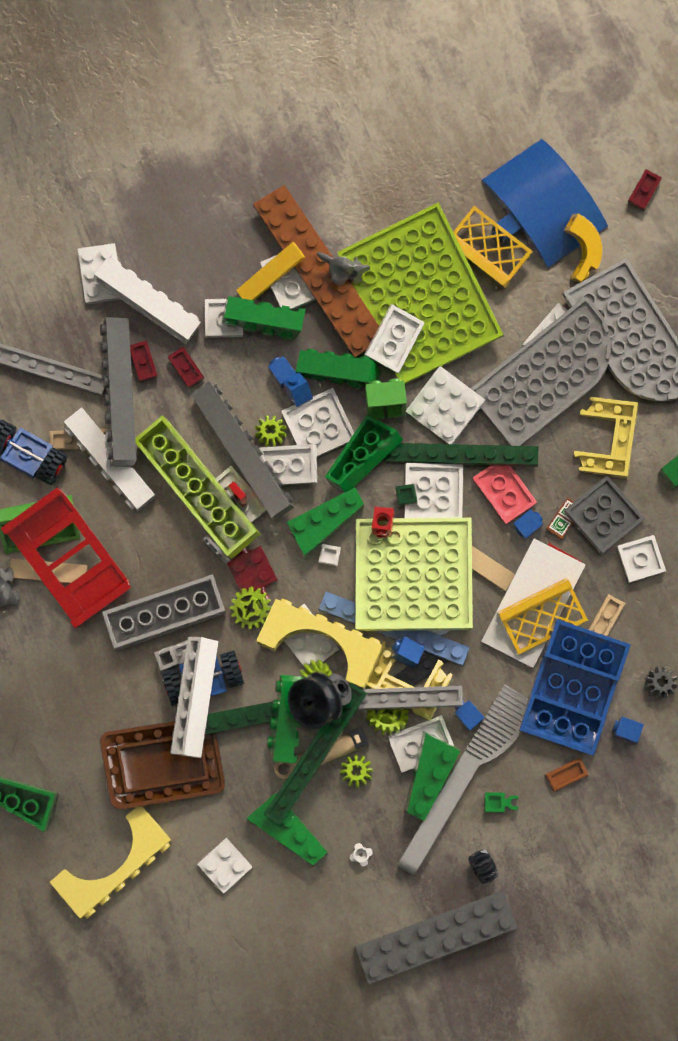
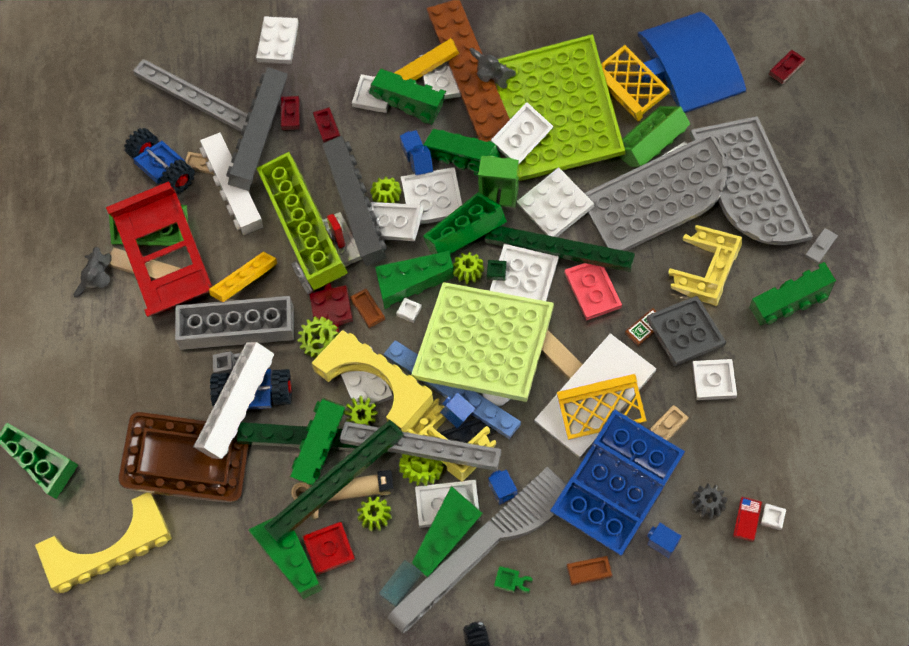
camera: 20 degrees right, 15 degrees down
white brick [93,257,201,344] -> none
white plate [197,838,253,894] -> none
black piece [288,671,352,729] -> none
white plate [350,843,373,866] -> none
red brick [372,506,394,538] -> none
blue brick [512,509,543,541] -> none
yellow arch [564,214,602,282] -> none
none -> yellow plate [209,251,277,302]
none -> red plate [302,521,356,575]
none -> dark orange tile [350,288,385,328]
none -> clear light blue plate [379,560,422,607]
none -> lime gear [453,251,484,284]
none -> bright green slope [618,106,690,167]

